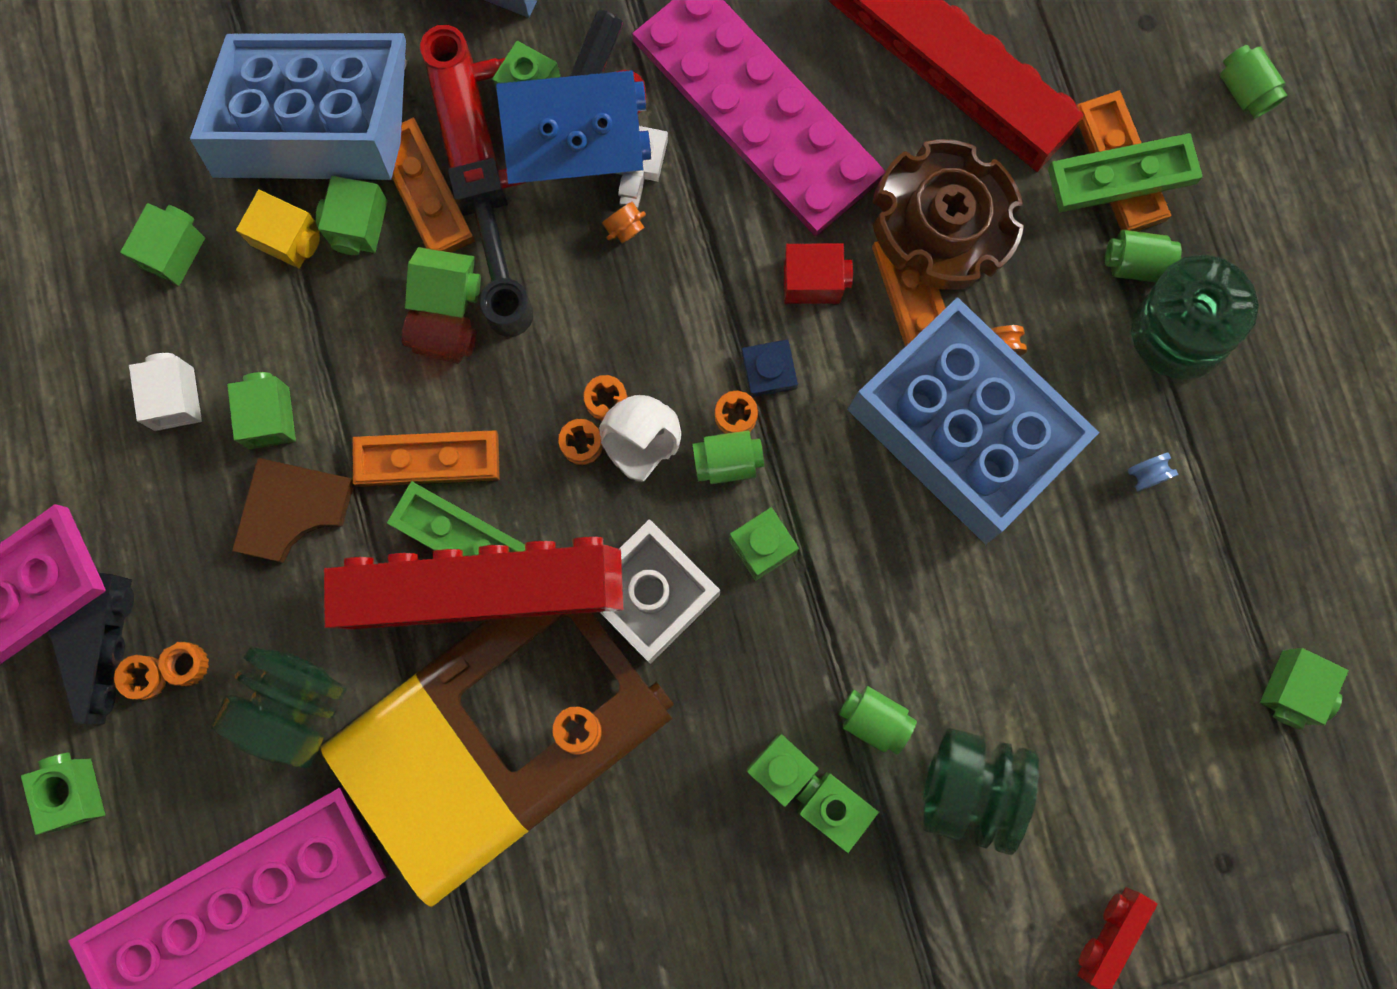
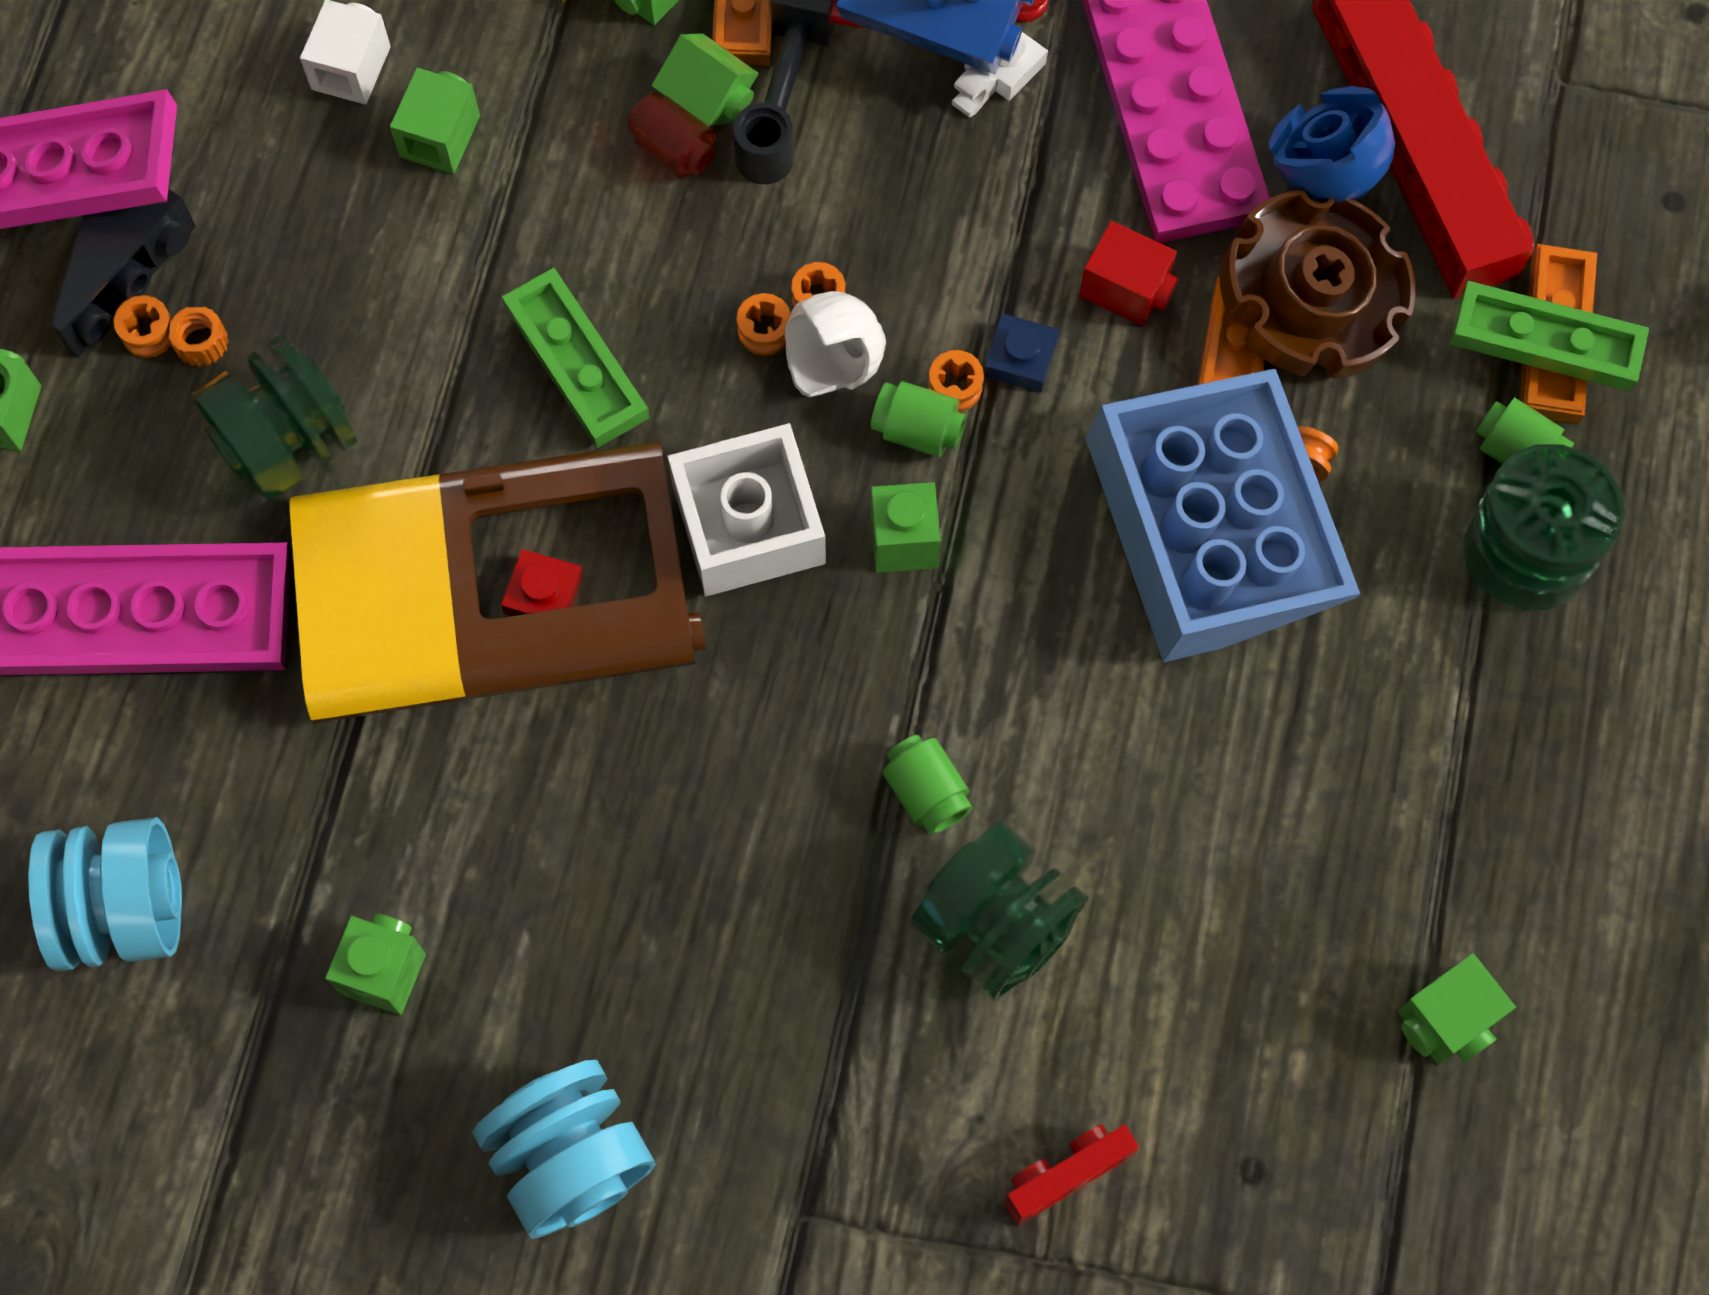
camera: 25 degrees right, 10 degrees down
reddish brown tile [232,458,354,563] -> none
red brick [324,537,623,630] -> none
orange tile [353,430,499,487] -> none
orange bush [553,707,602,755] -> none
orange plate [602,201,646,244] -> none
bright green brick [746,733,819,807] -> none
bright green brick [796,772,879,853] -> none
medium blue bush [1127,453,1179,492] -> none
none -> red plate [501,549,584,616]
none -> blue cylinder [1269,86,1395,204]

